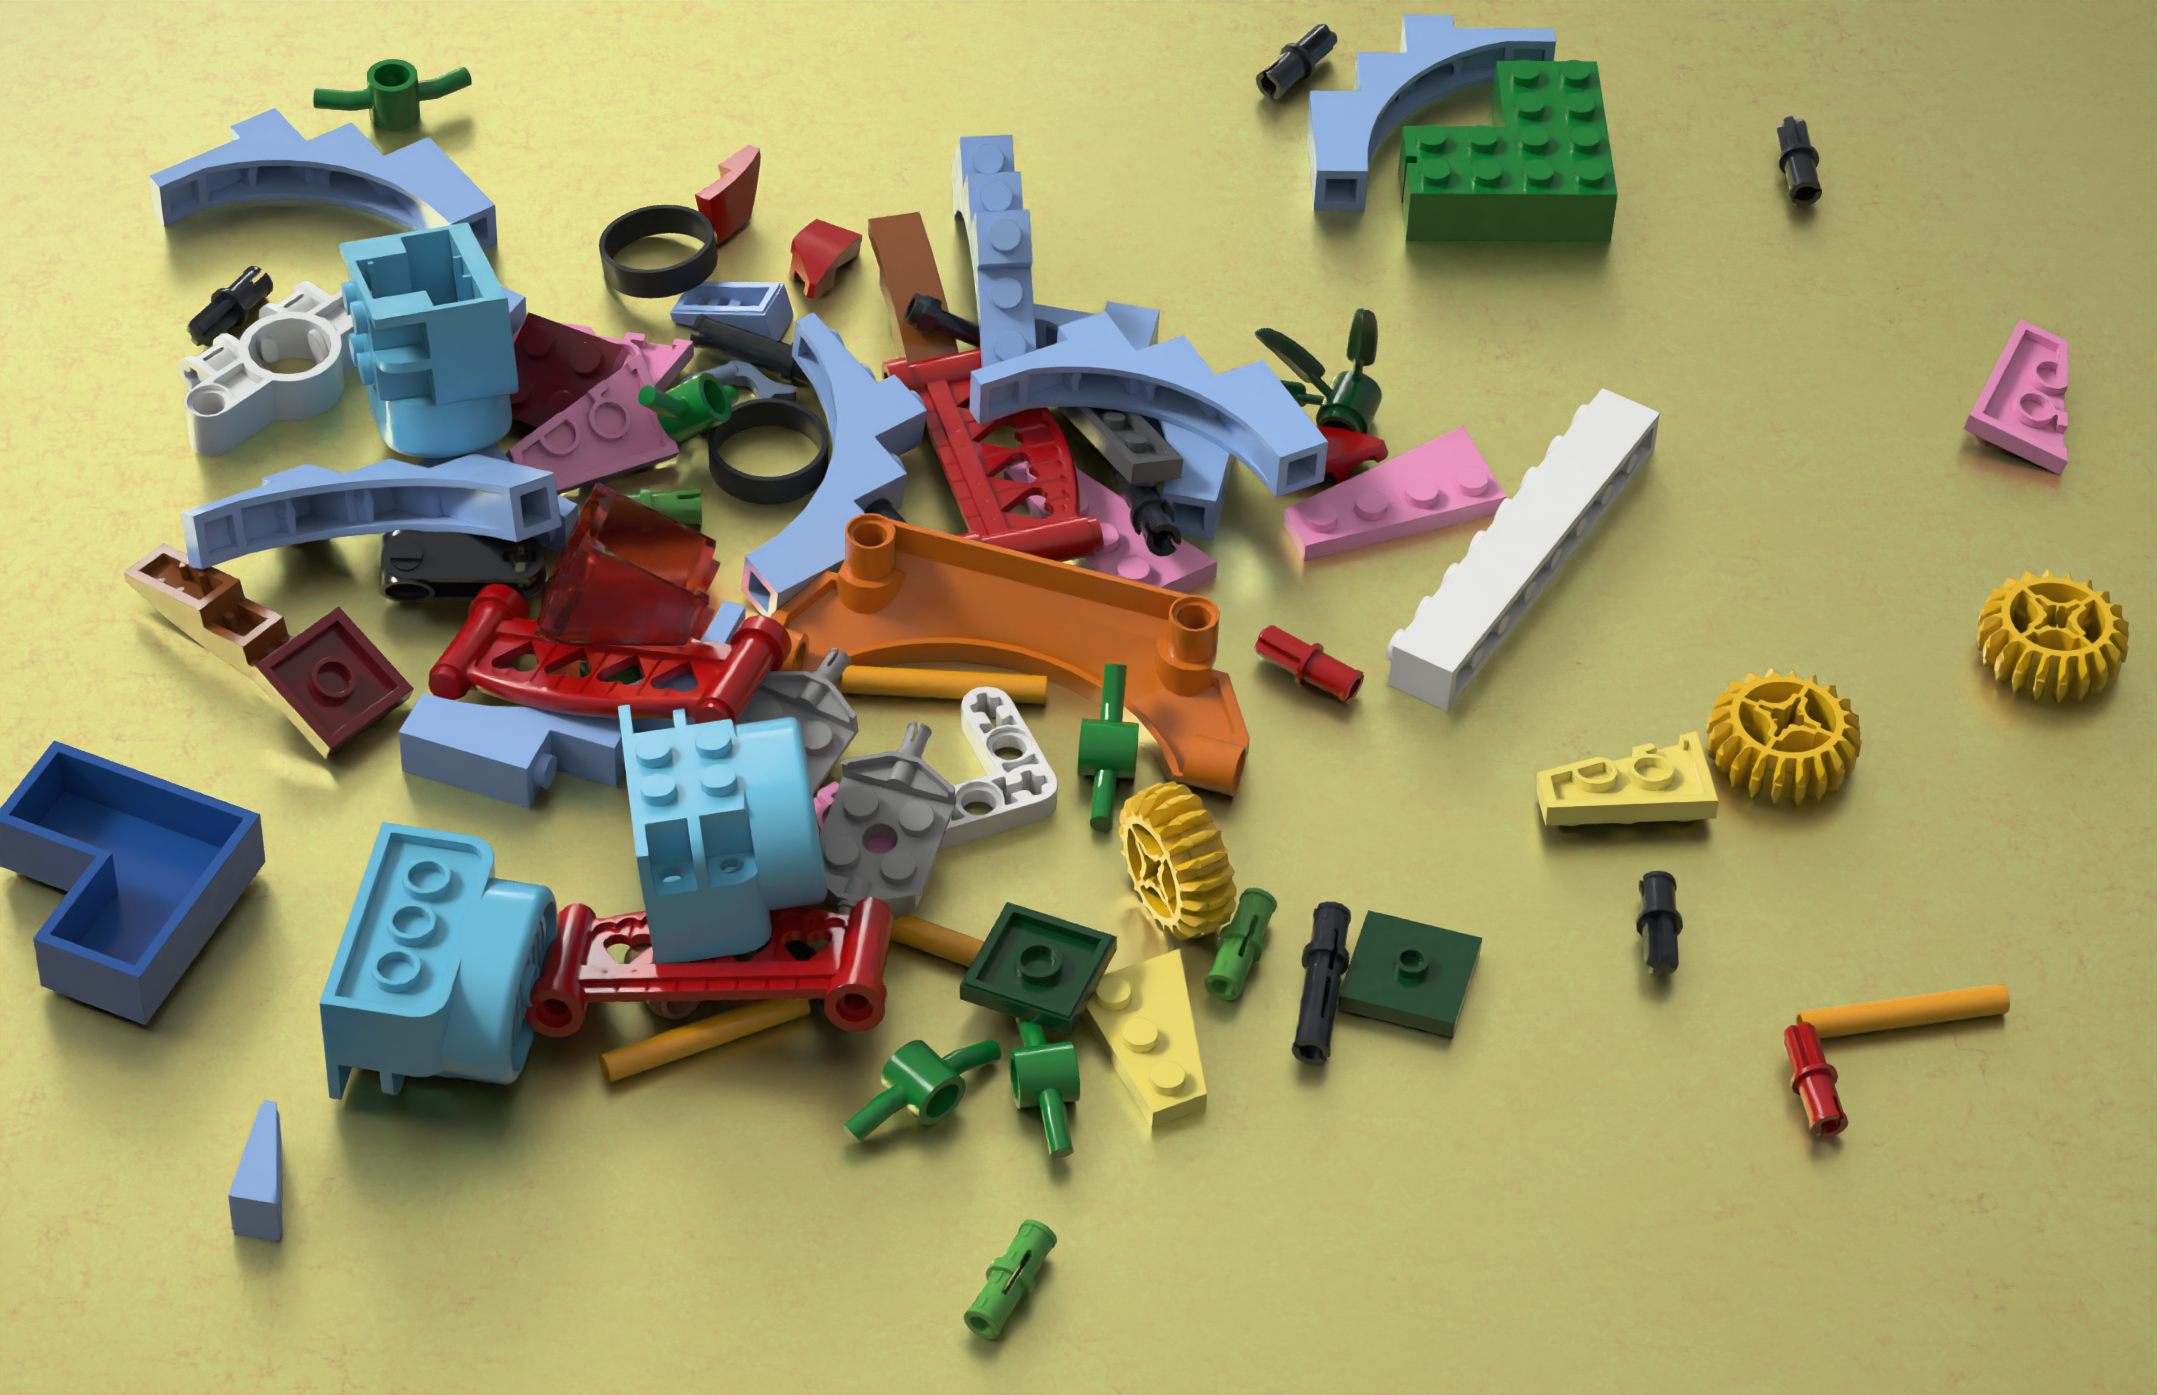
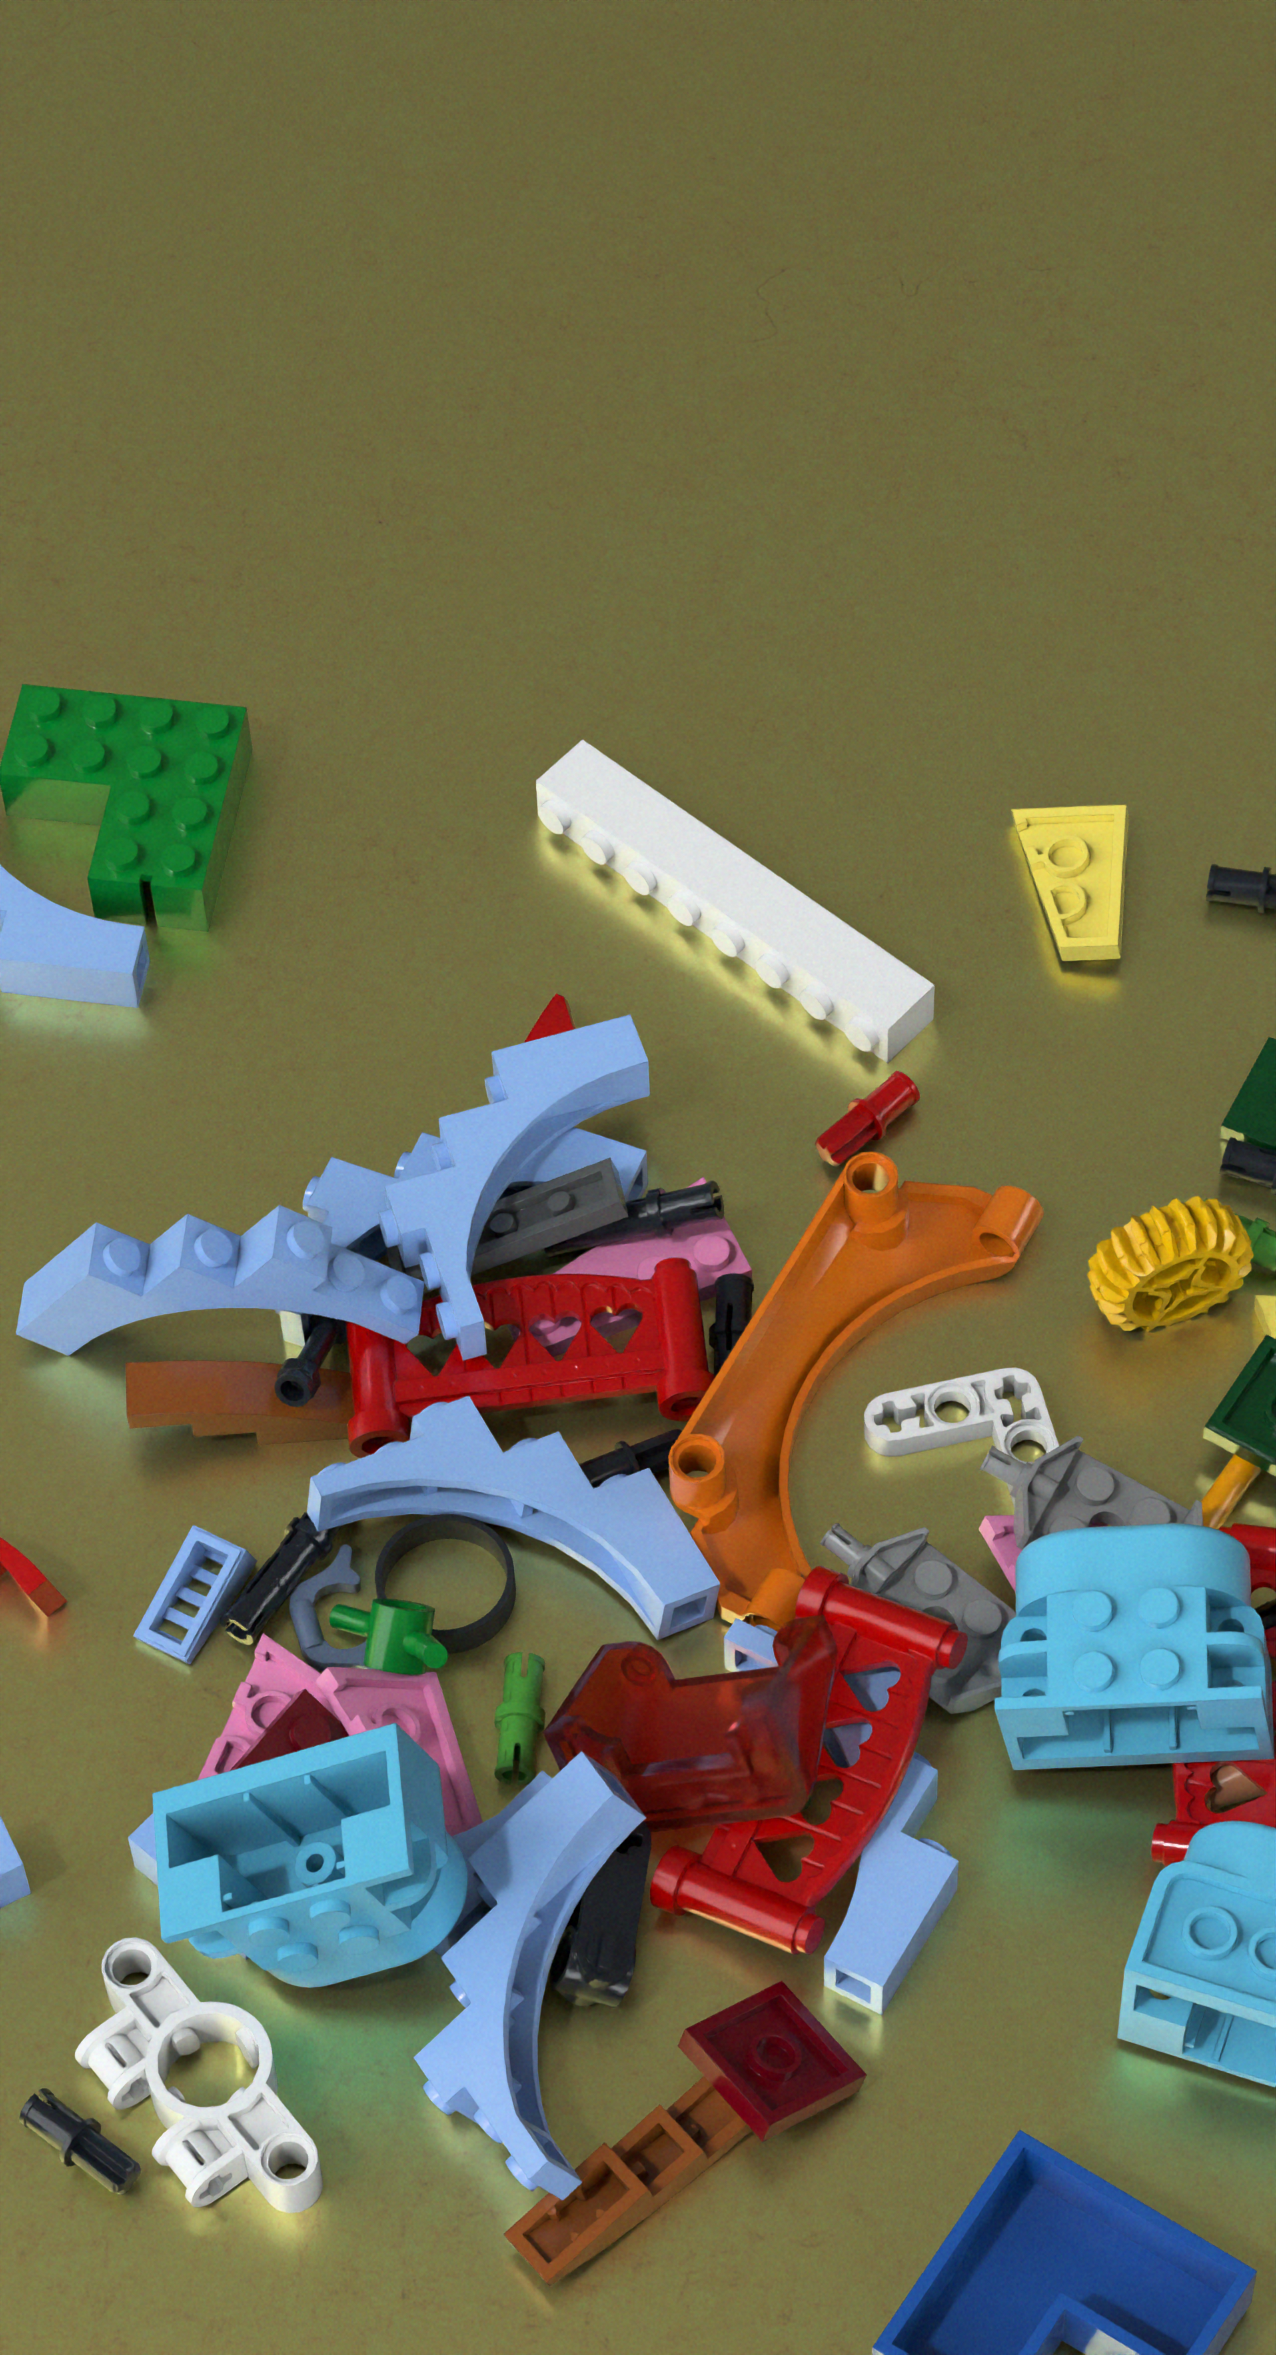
camera: 75 degrees left, 10 degrees up
black tyre [599,204,718,299] -> none
red slope [789,219,863,299] -> none
light orange piece [842,665,1047,704] -> none
green piece [1077,664,1139,831] -> none
dark green plant [1255,308,1382,435] -> none
bright pink wing [1283,426,1507,561] -> none
yellow gear [1706,668,1862,806] -> none
black axle [1777,116,1822,206] -> none
bright pink wing [1963,319,2068,476] -> none
yellow gear [1976,569,2129,703] -> none

